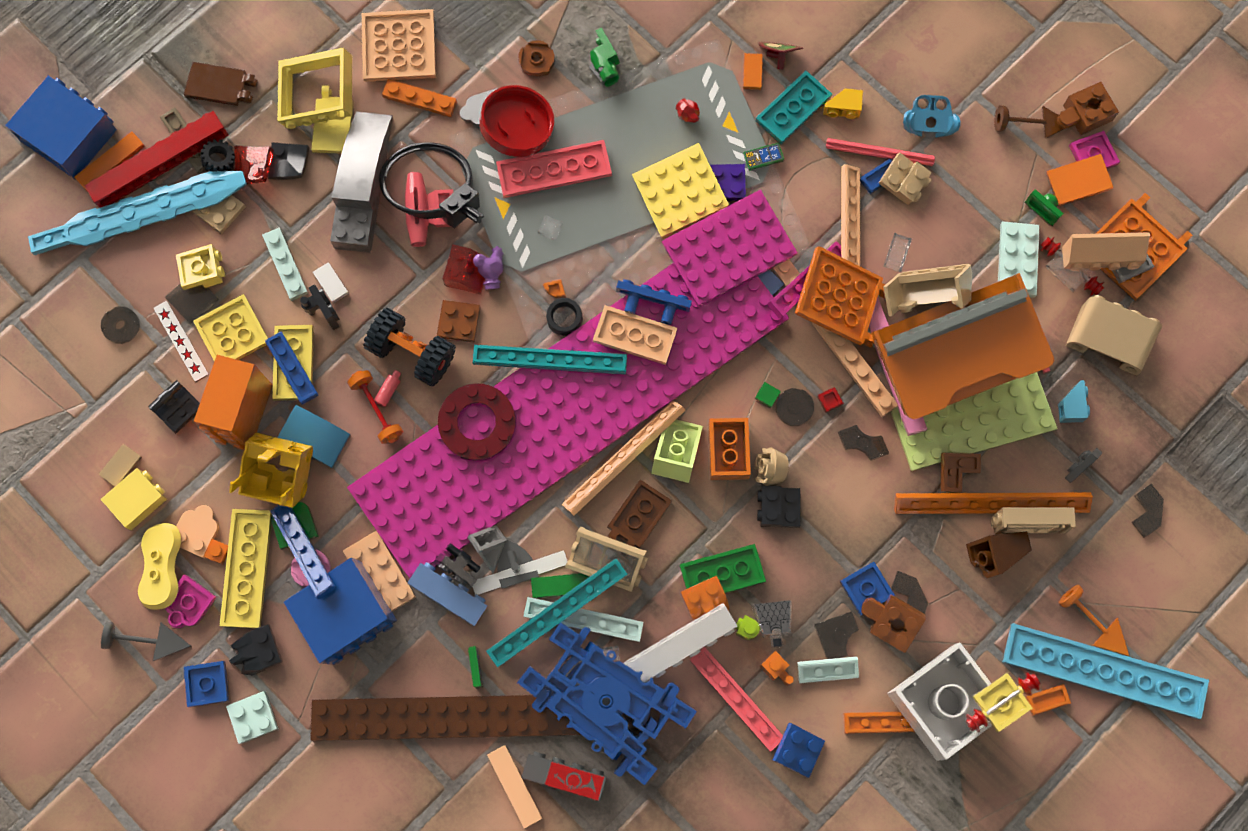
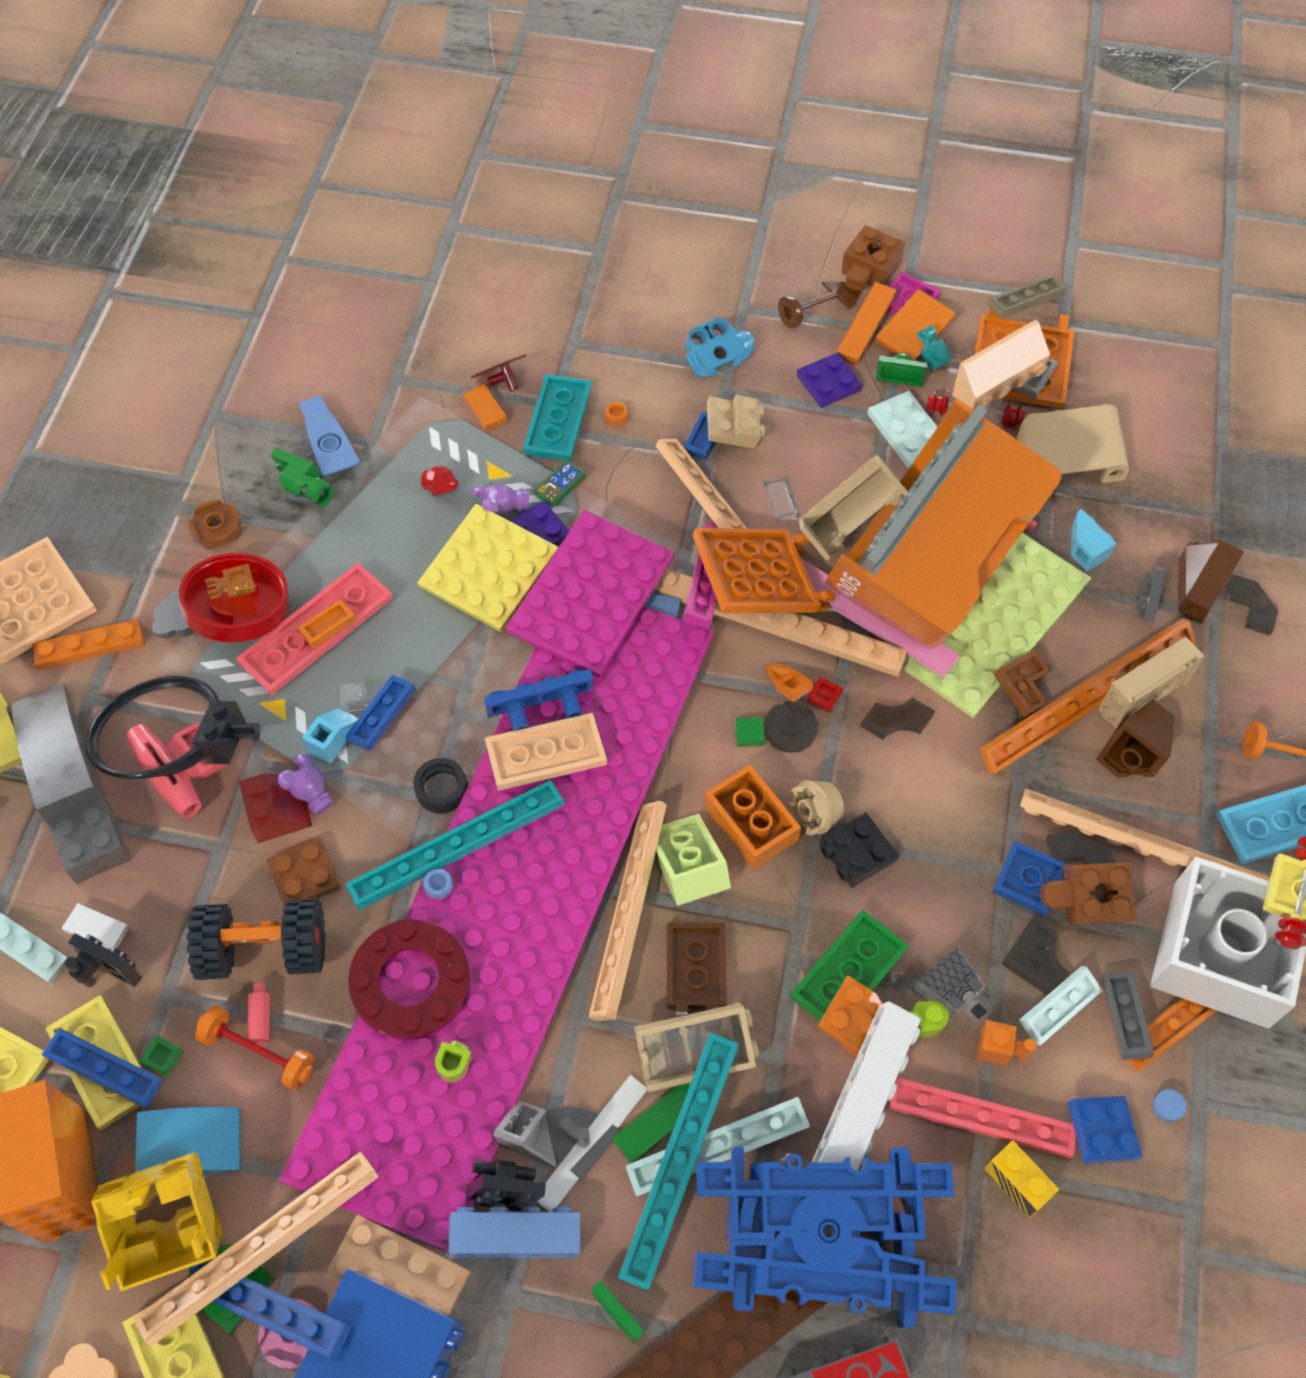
camera: 35 degrees left, 15 degrees down
orange tile [543,279,566,299] -> none
yellow slope [823,89,863,119] -> none
coral axle [826,138,935,166] -> none
none -> light nougat tile [133,1151,378,1347]
none -> green tile [139,1035,184,1078]
none -> clear yellow plate [205,564,256,599]
none -> orange tile [297,599,357,650]
none -> medium blue piece [299,396,360,477]
none -> medium azure slope [302,708,358,765]
none -> blue plate [346,675,416,752]
none -> medium blue tile [423,869,453,900]
none -> lime plate [435,1041,472,1083]
none -> medium lavender animal [471,484,530,514]
none -> orange tile [605,402,629,426]
none -> orange plate [766,664,813,702]
none -> dark purple plate [796,352,862,408]
none -> orange tile [836,282,896,364]
none -> teal plate [917,325,953,371]
none -> yellow brick [984,1140,1060,1218]
none -> dark tan tile [987,275,1067,319]
none -> light nougat plate [1020,788,1270,881]
none -> dark grey plate [1102,971,1154,1060]
none -> medium blue tile [1152,1089,1187,1123]
none -> reddish brown slope [1178,540,1244,623]

